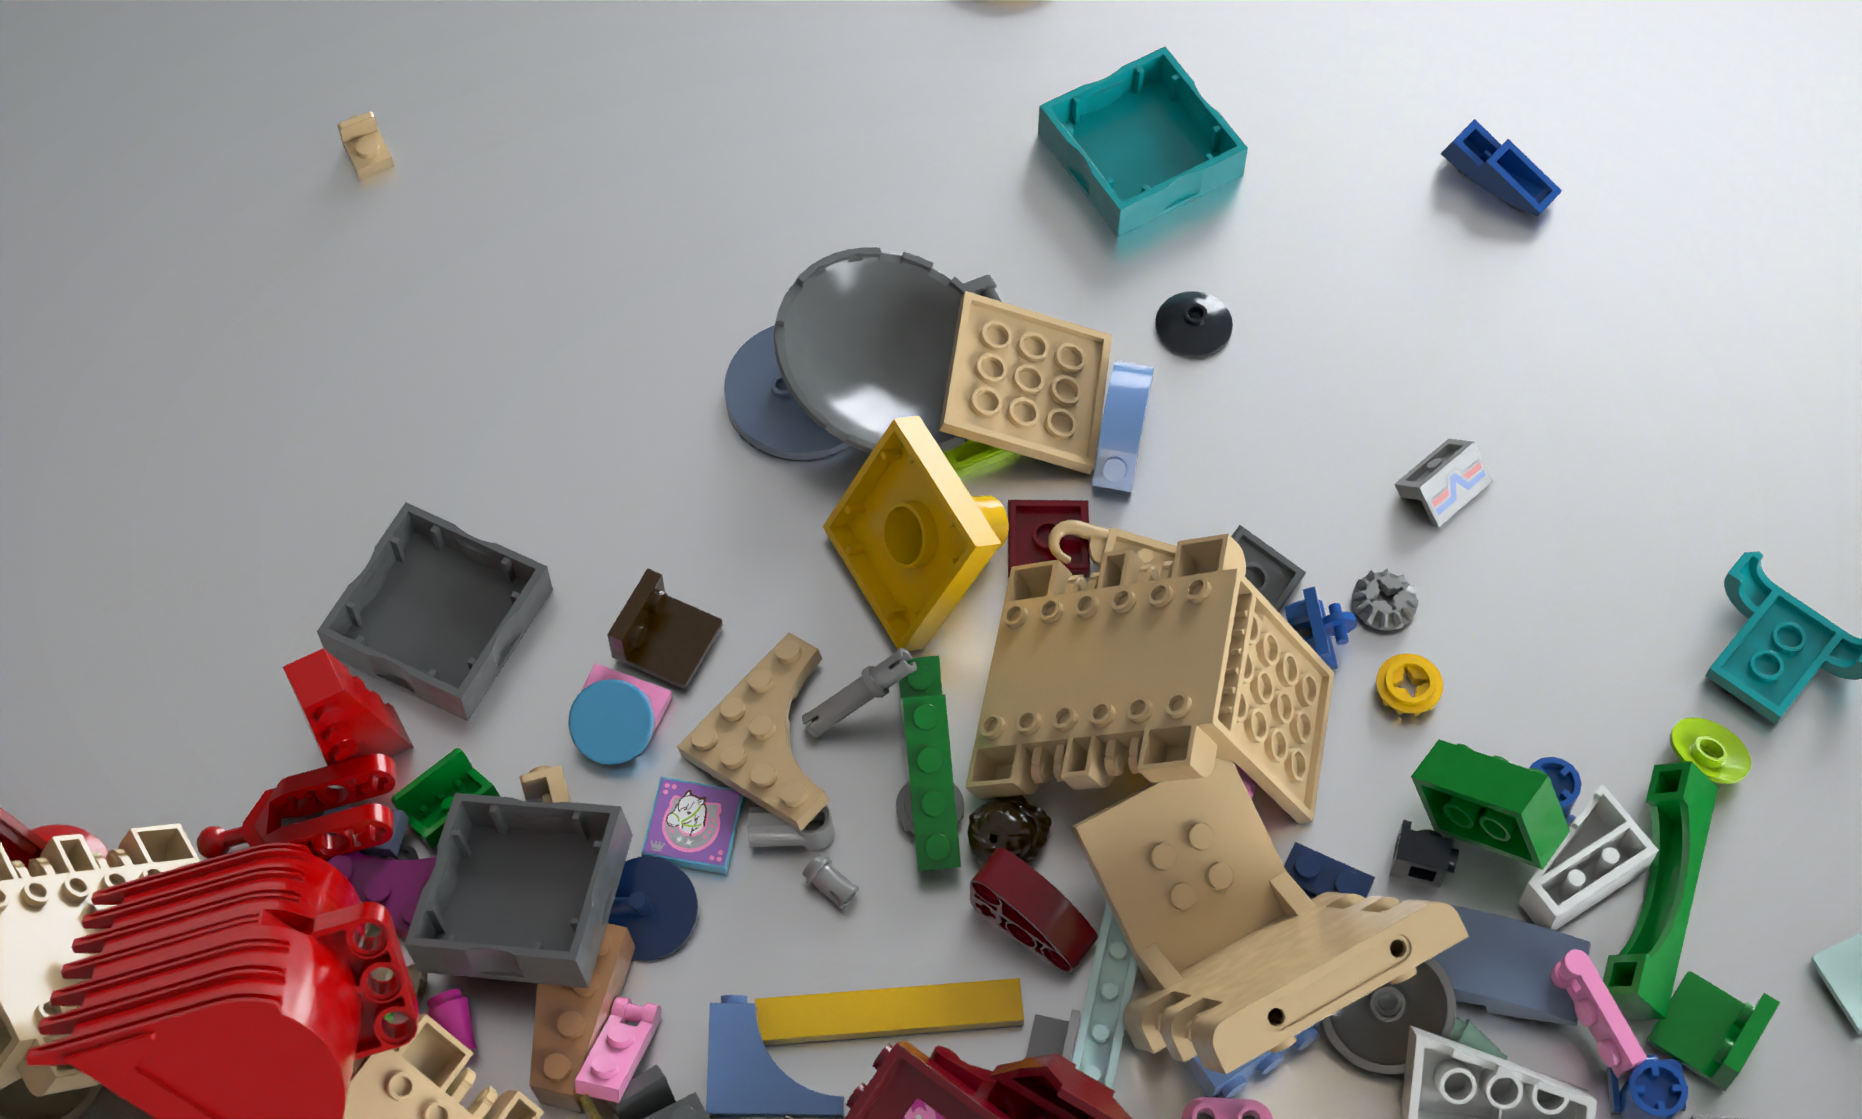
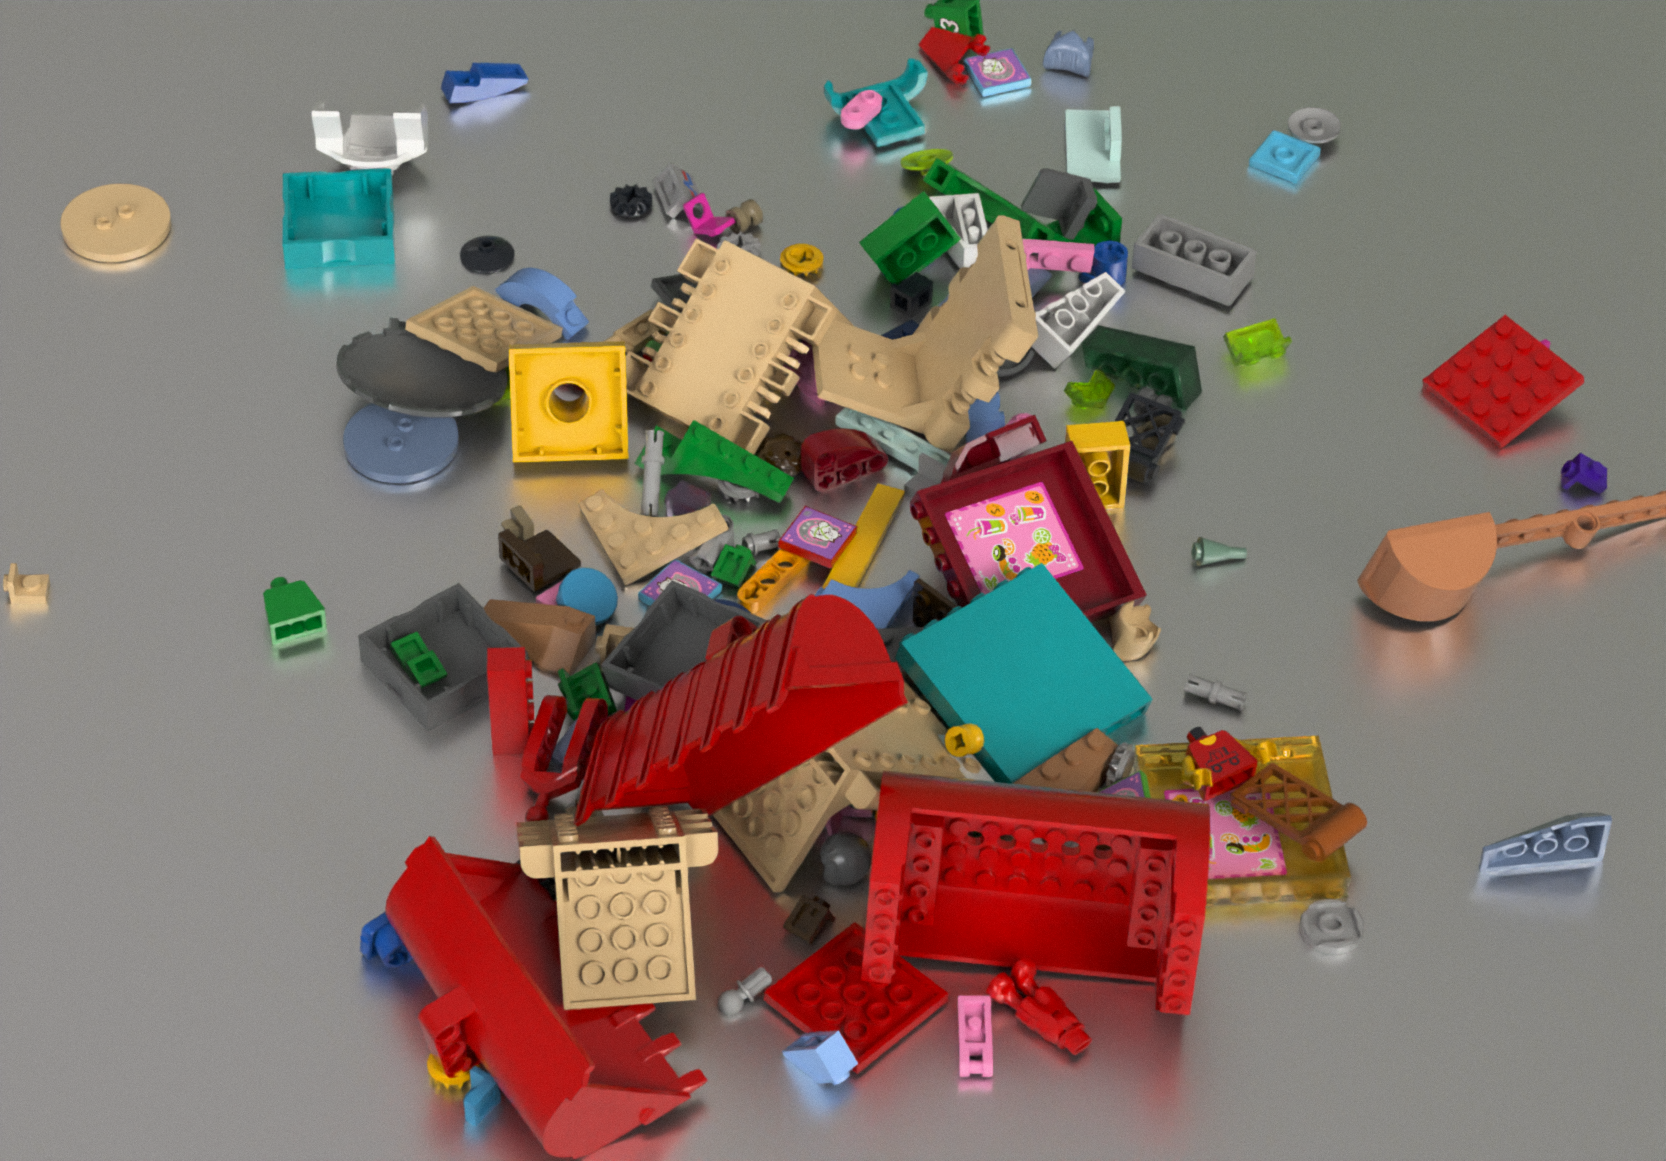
camera: 65 degrees left, 15 degrees down
none -> green torso [263,577,327,646]
none -> white piece [312,101,428,175]
none -> green slope [390,632,447,688]
none -> medium nougat wedge [484,599,596,677]
none -> dark tan tile [501,505,534,541]
none -> black gear [610,184,653,216]
none -> clear purple brick [664,480,711,517]
none -> dark pink bracket [683,193,735,237]
none -> green bracket [711,544,757,589]
none -> dark tan wheel [725,199,763,234]
none -> light orange beam [737,549,810,614]
none -> tile [778,506,858,569]
none -> bright pink plate [841,90,882,129]
none -> dark grey bracket [1021,168,1097,240]

